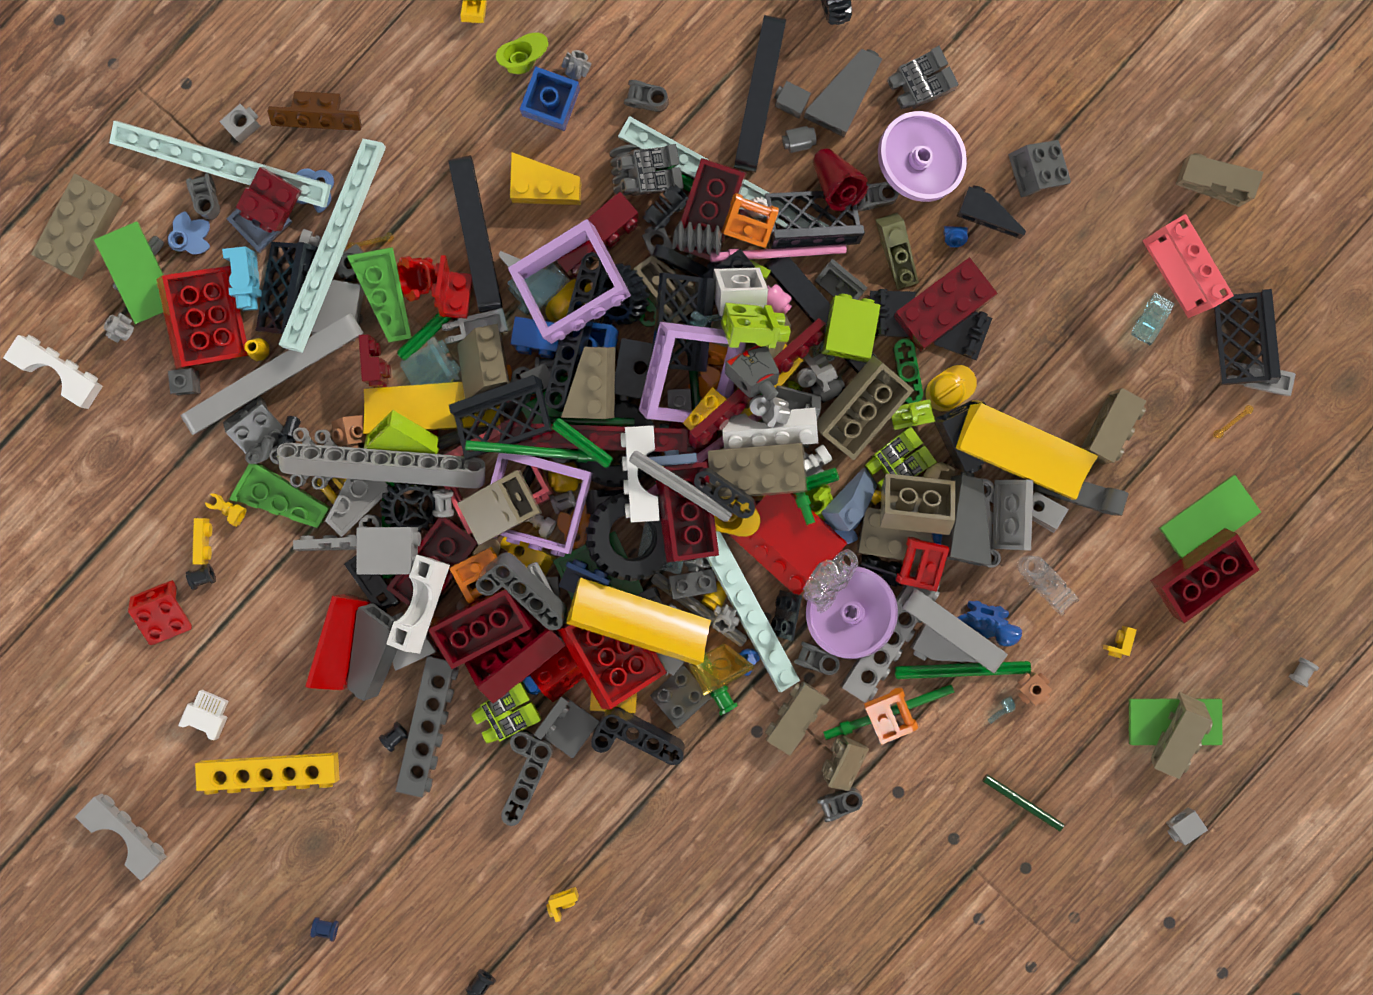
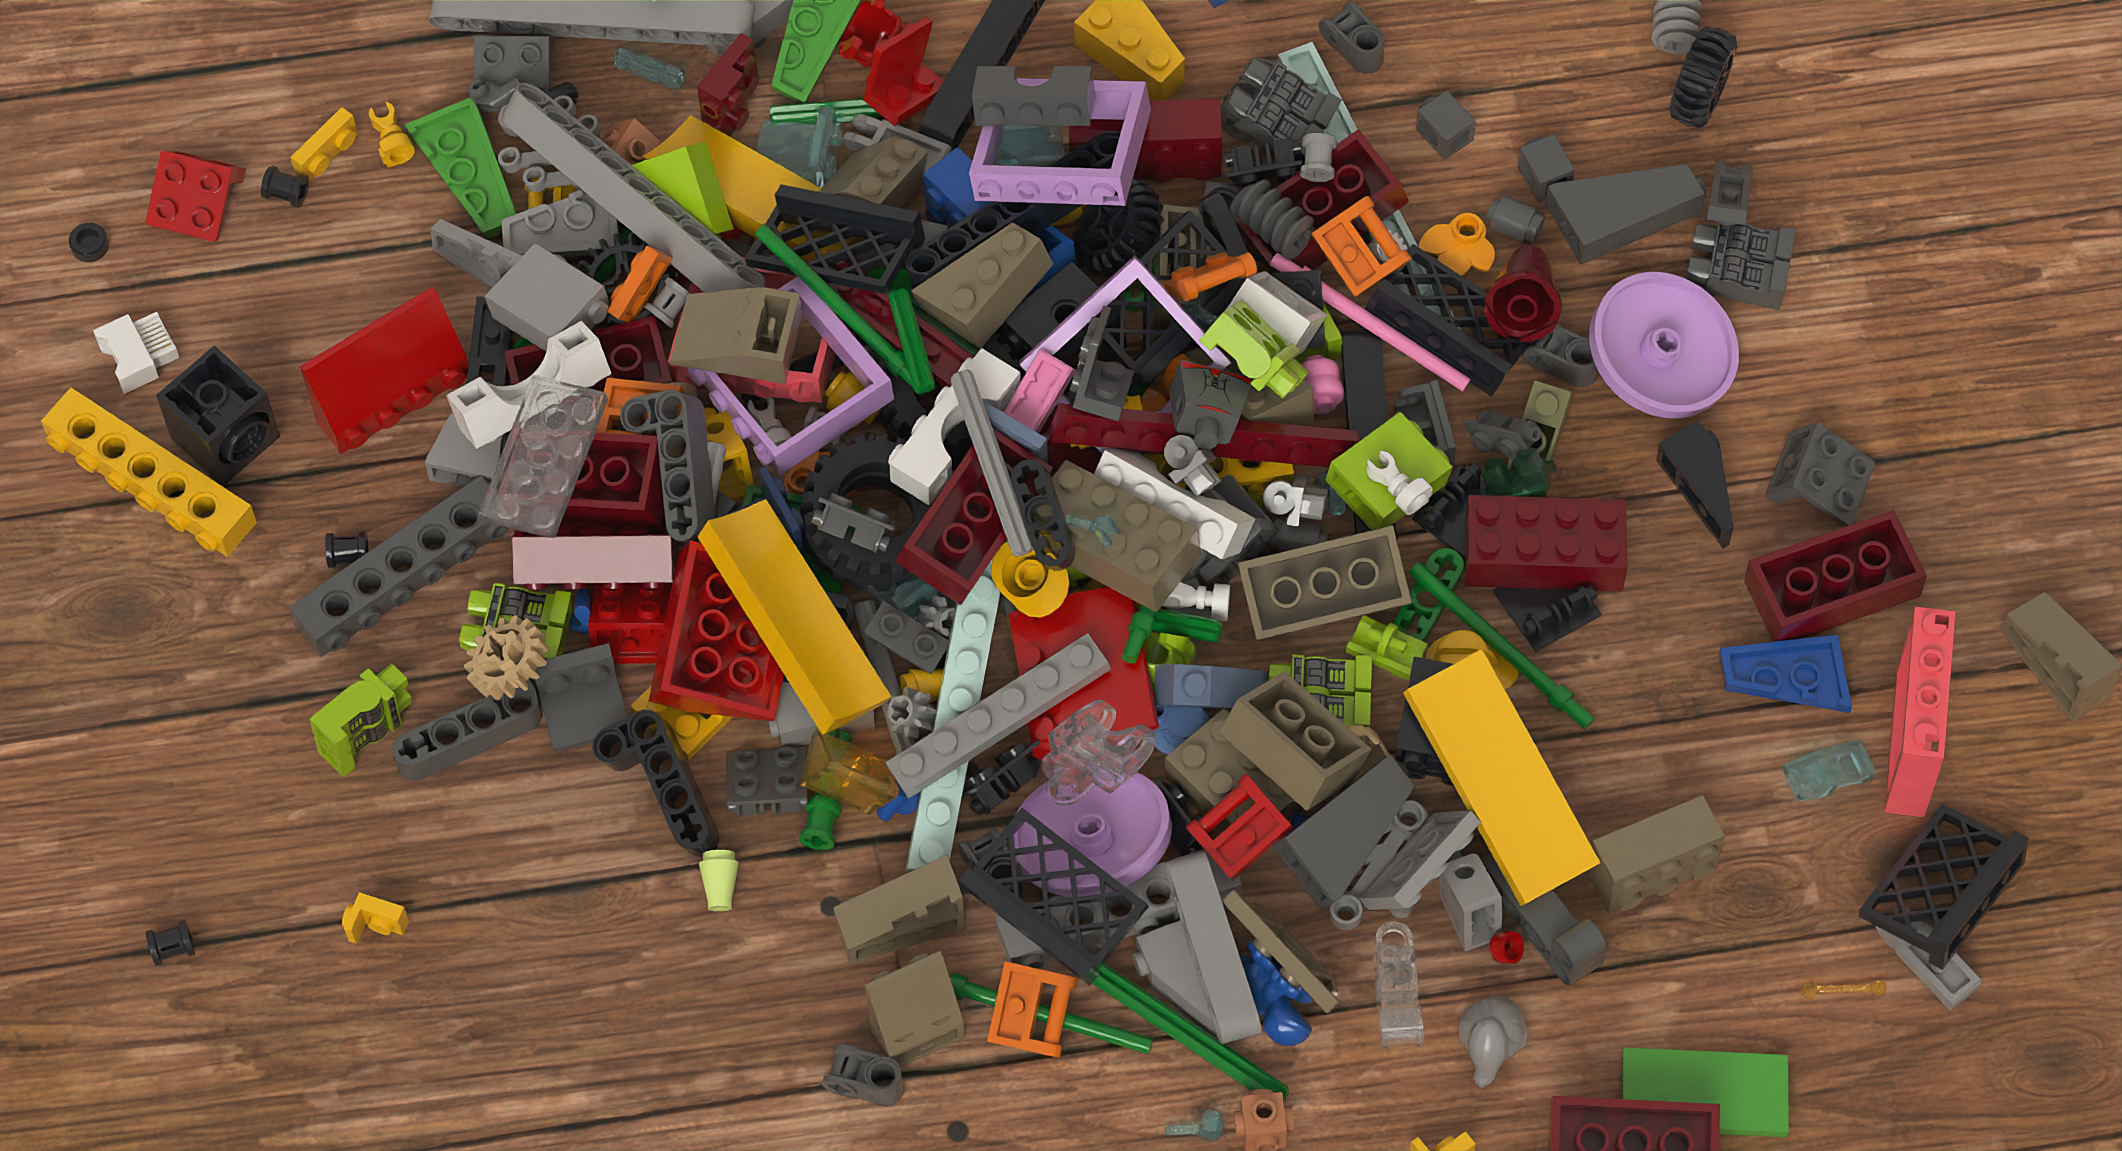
camera: 40 degrees right, 25 degrees down
dark blue bush [310,917,339,942] -> none
dark grey slope [347,603,398,701] -> none
black beam [734,15,786,173] -> none
blue plate [944,226,968,247] -> none
none -> black tile [69,223,109,262]
none -> black brick [156,346,280,486]
none -> lime hips [309,664,413,778]
none -> tan gear [464,615,549,700]
none -> clear plate [478,375,608,539]
none -> orange plate [607,246,673,322]
none -> clear light blue axle [613,47,685,90]
none -> yellowish green cone [699,850,739,911]
none -> dark grey hinge [811,493,897,553]
none -> light grey plate [885,633,1111,799]
none -> black fence [958,808,1149,986]
none -> dark grey arch [972,66,1095,126]
none -> bright pink plate [1003,349,1075,433]
none -> clear light blue hand [1065,514,1121,547]
none -> dark grey bracket [1070,306,1134,421]
none -> orange plate [1161,252,1257,302]
none -> dark tan wing [1222,890,1340,1013]
none -> light grey bush [1300,133,1337,182]
none -> white piece [1366,451,1433,515]
none -> green bar [1409,562,1595,730]
none -> dark grey brick [1416,91,1476,160]
none -> light orange plate [1419,213,1495,277]
none -> light grey hair [1459,995,1528,1087]
none -> dark grey hinge [1462,410,1541,461]
none -> clear green hips [1481,448,1558,497]
none -> red hinge [1488,931,1524,964]
none -> dark grey plate [1707,161,1753,226]
none -> blue wing [1719,635,1852,713]
none -> dark red brick [1744,510,1927,642]

